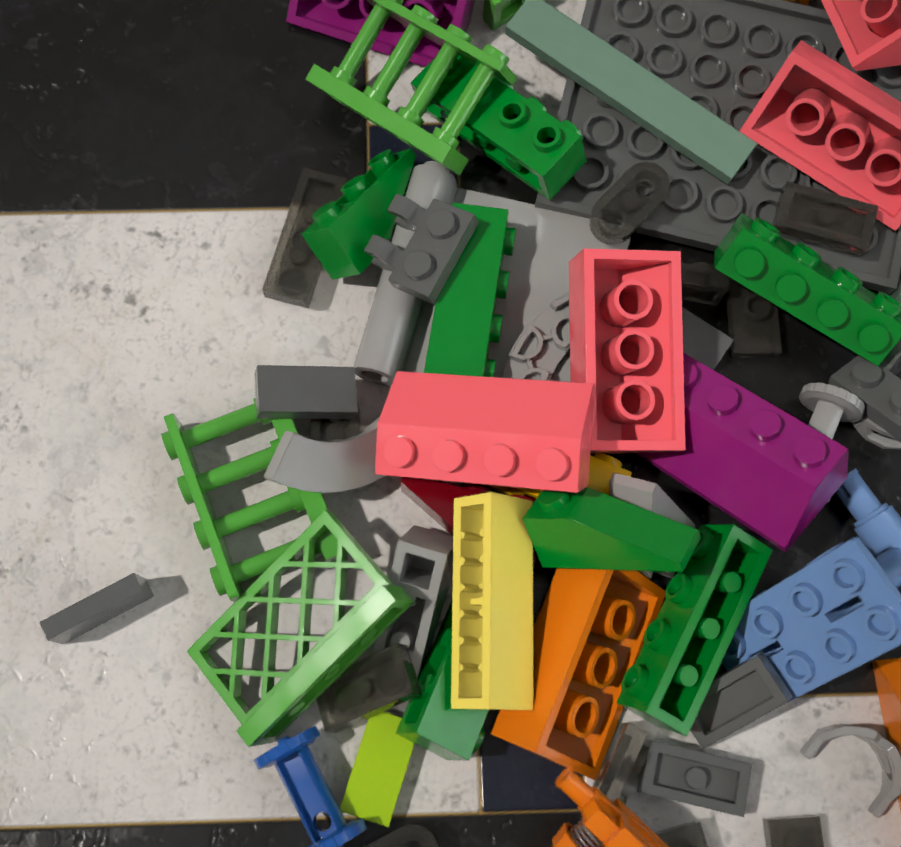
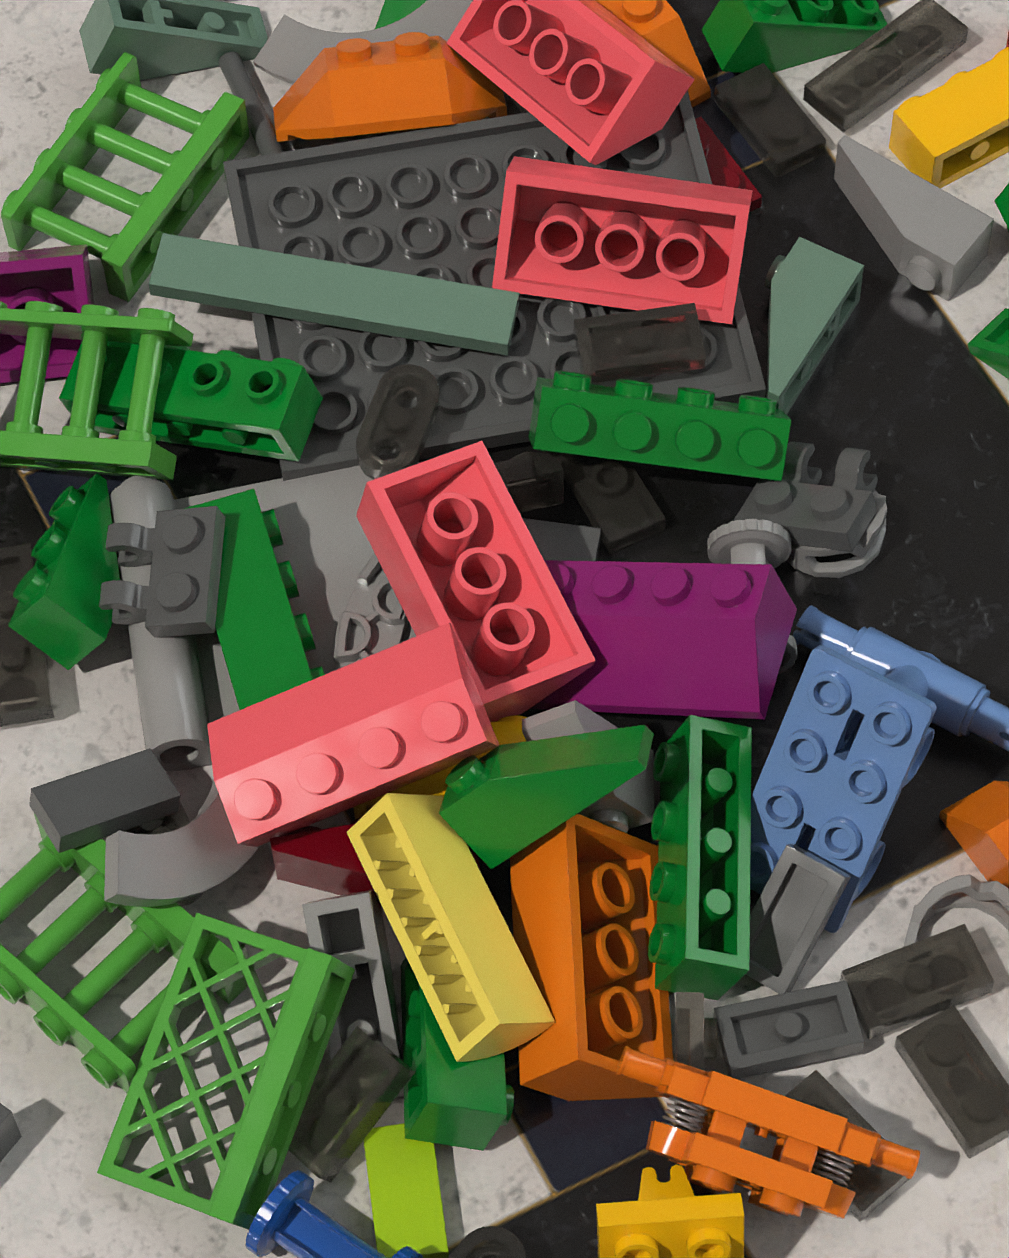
camera: 20 degrees left, 15 degrees down
none -> clear smoke plate [840,924,995,1040]

